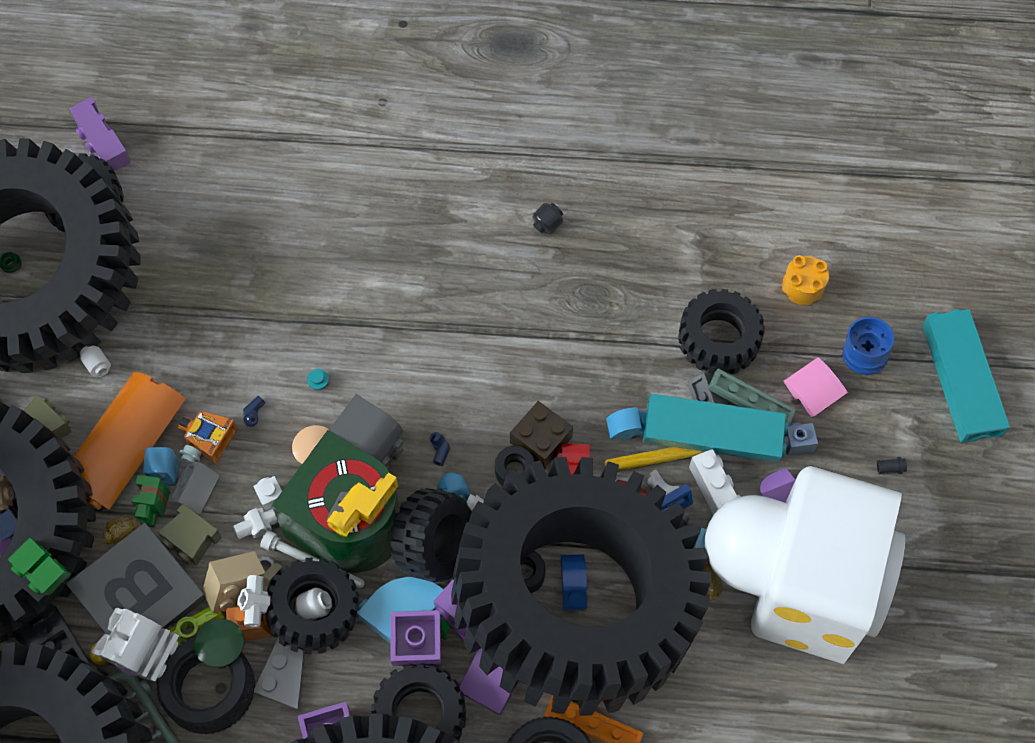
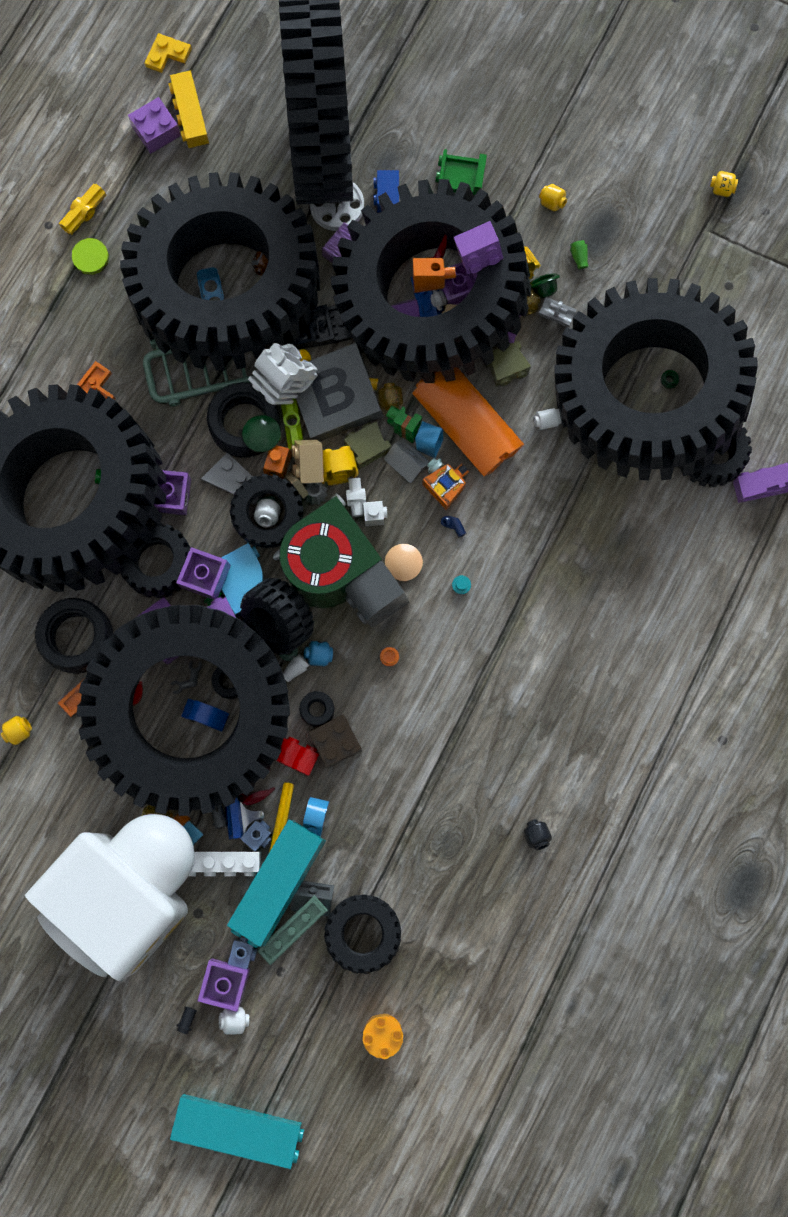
camera: 110 degrees right, 15 degrees up
green piece [8,538,71,596] -> none
white axle [238,575,270,627] -> none
yellow plate [326,472,398,537] -> none
dark blue arm [429,432,450,466] -> none
medium lavender brick [760,468,795,503] -> none
bright pink slope [784,357,848,417] -> none
blue wheel [842,317,895,375] -> none
none -> medium lavender brick [198,959,250,1012]
none -> white head [219,1007,249,1035]
none -> sand blue brick [240,820,272,852]
none -> yellow brick [322,446,359,485]
none -> orange plate [380,647,399,667]

